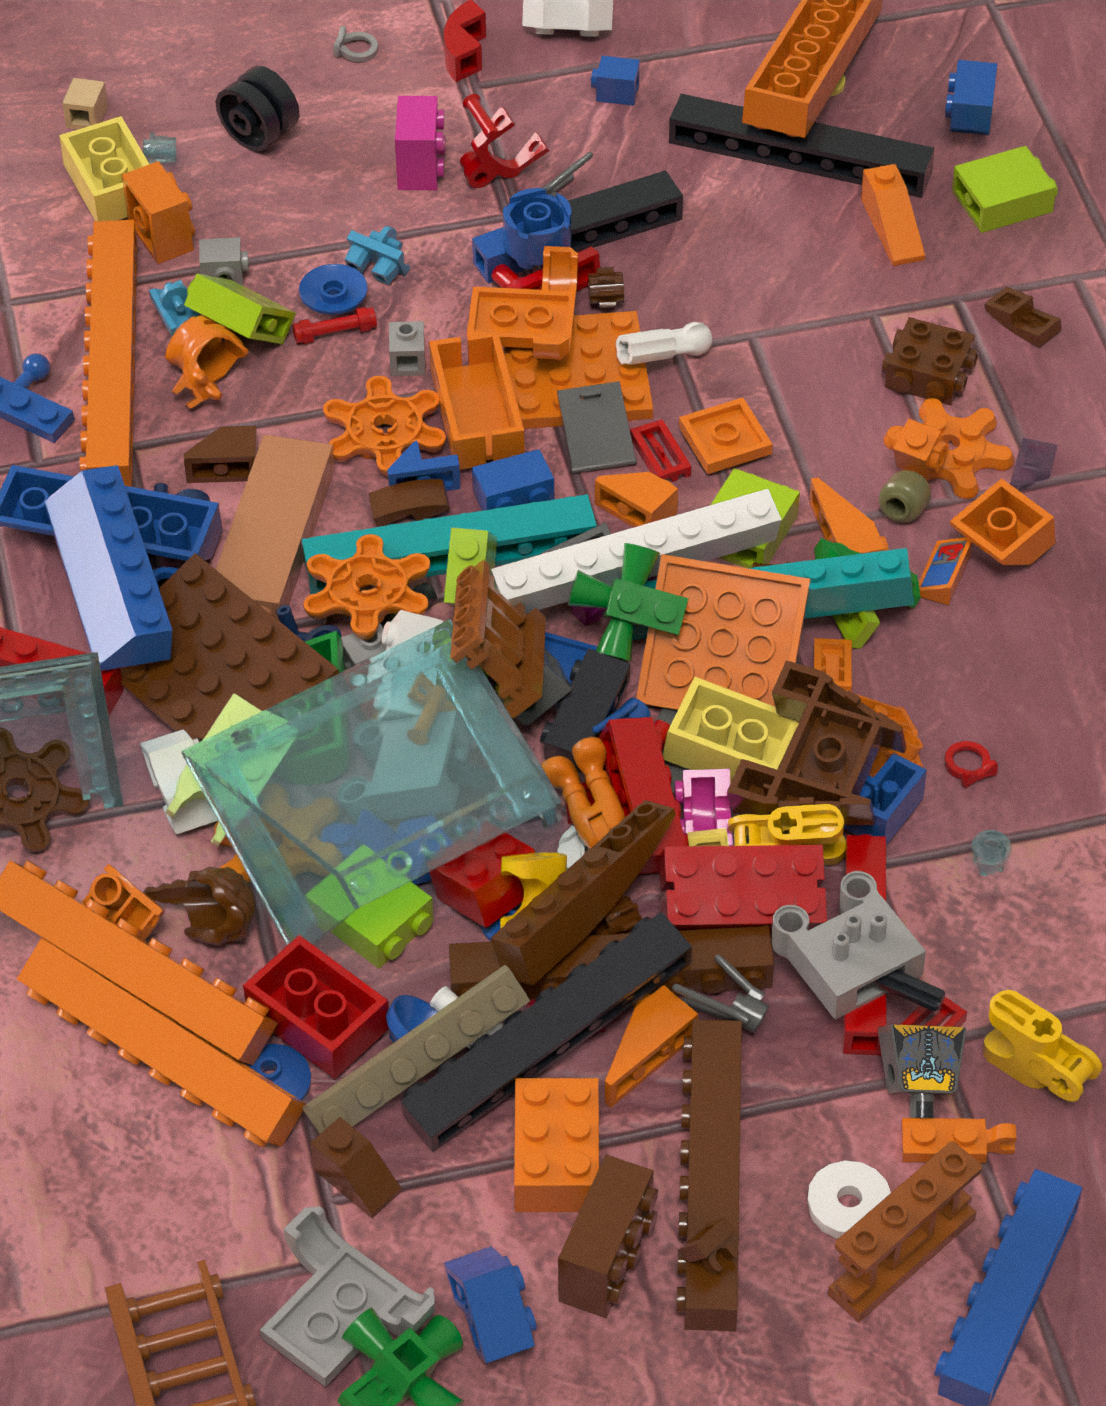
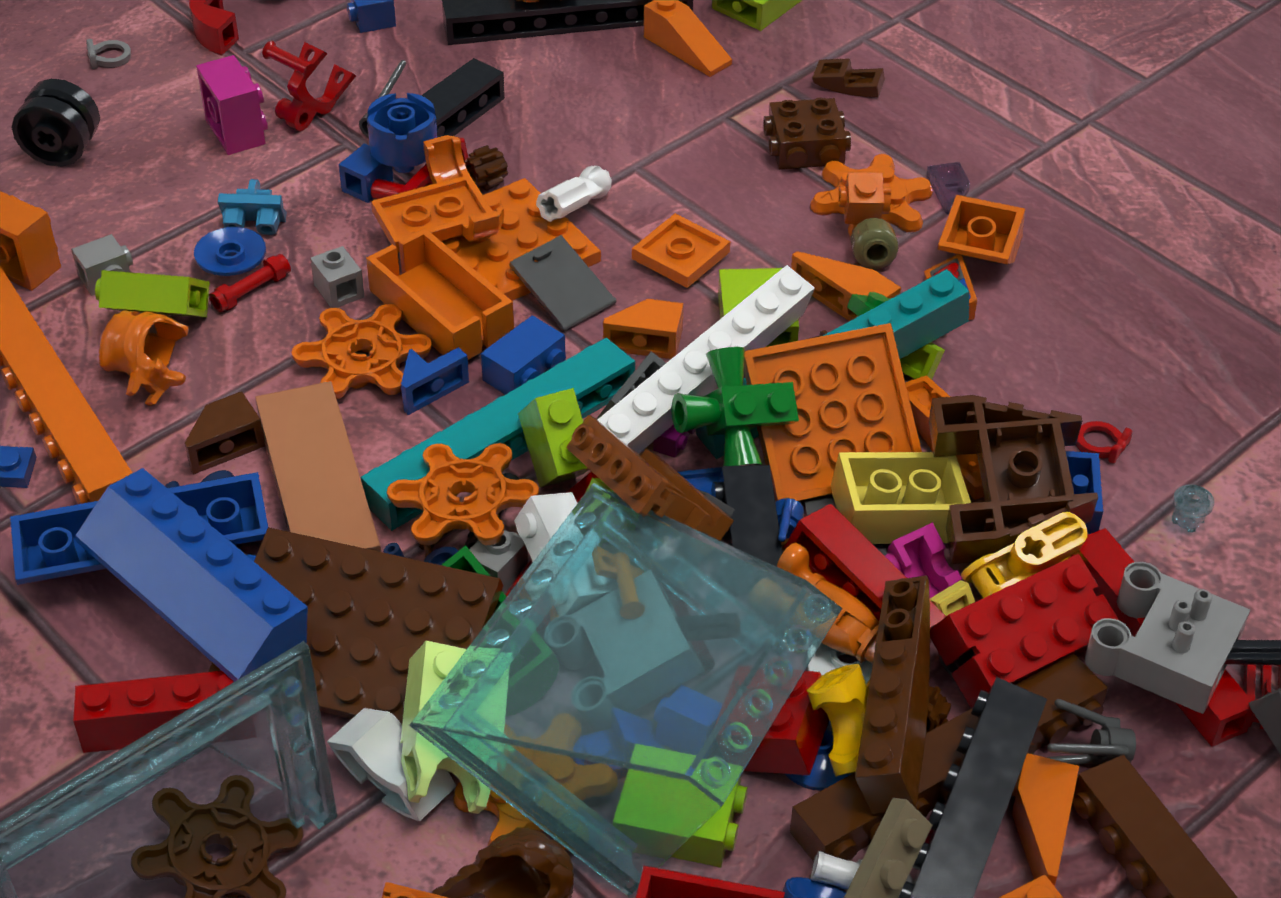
camera: 30 degrees left, 5 degrees down
dark azure hips [149,280,201,337] -> none
reddish brown slope [369,479,450,527] -> none
red tile [630,419,692,482] -> none

